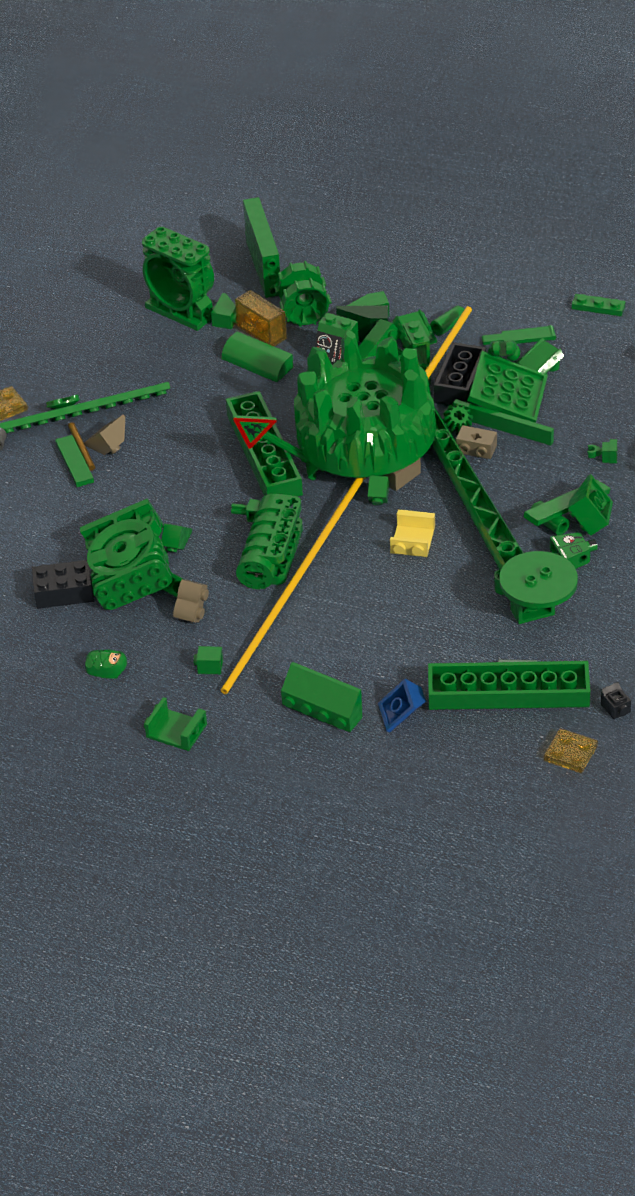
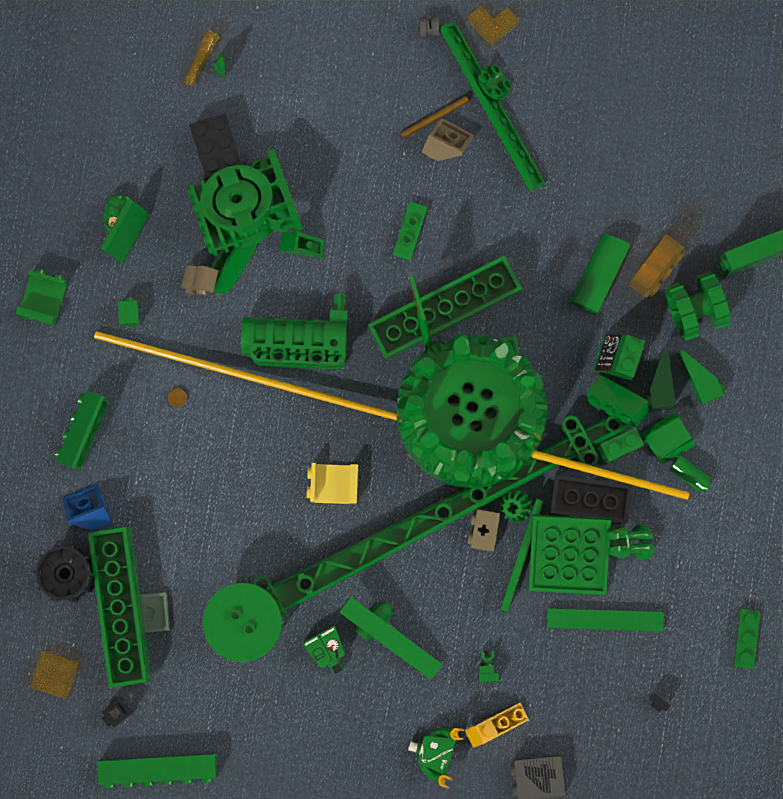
camera: 80 degrees right, 40 degrees up
green tile [55,435,94,487] -> none
green brick [142,227,214,331] -> none
green slope [211,293,239,329] -> none
green brick [368,476,389,505] -> none
green piece [481,325,556,345] -> none
green slope [516,338,564,374] -> none
green slope [568,474,613,536] -> none
none -> black piece [33,545,94,603]
none -> green tile [100,199,150,264]
none -> pearl gold piece [167,388,187,408]
none -> green plate [392,201,428,262]
none -> green tile [547,608,664,632]

